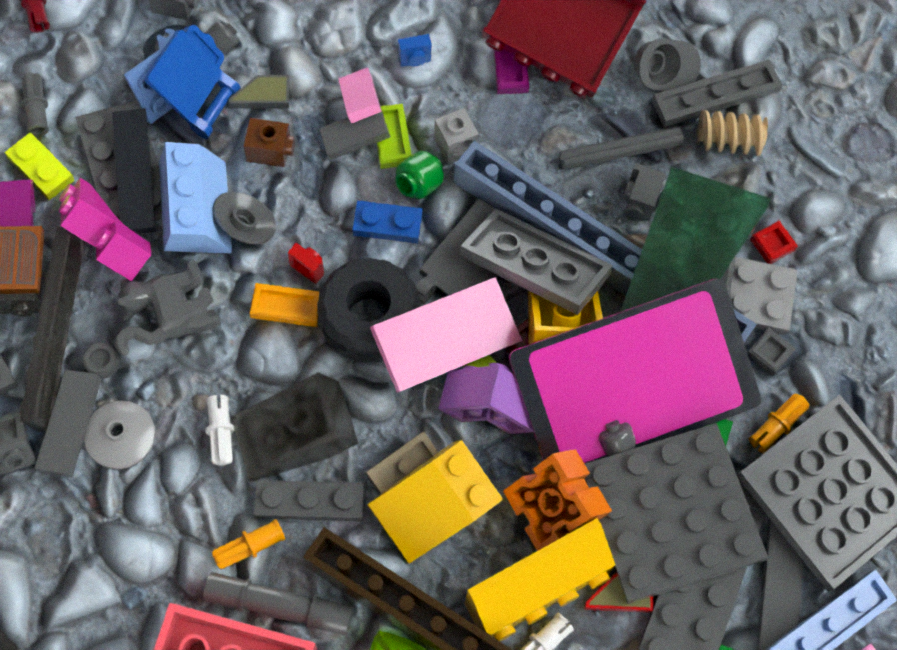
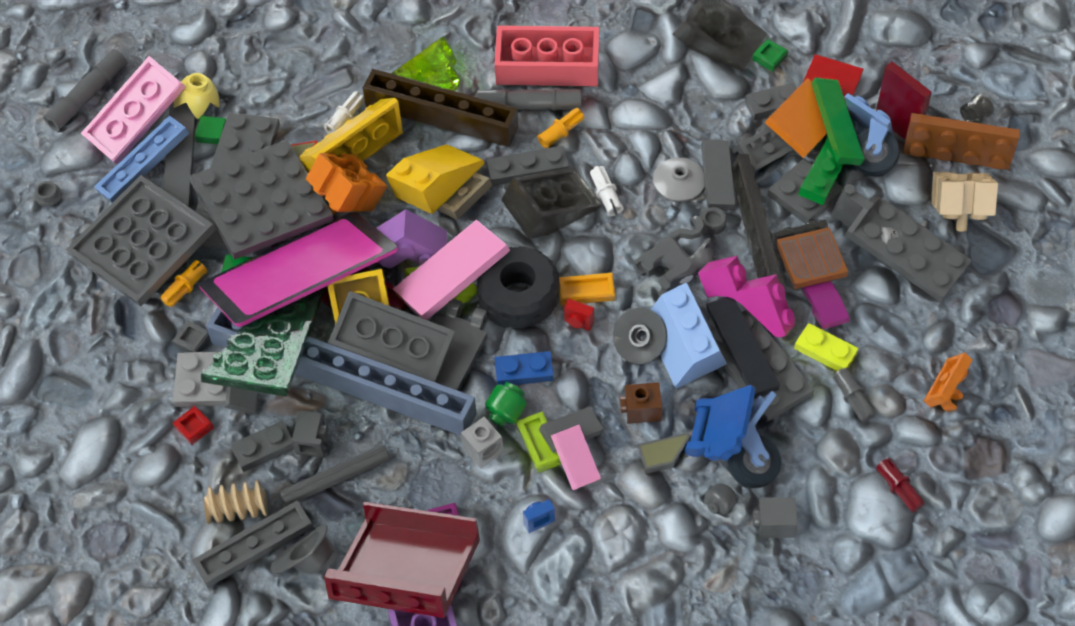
camera: 175 degrees right, 10 degrees down
dark grey piece [599,420,636,456] -> none

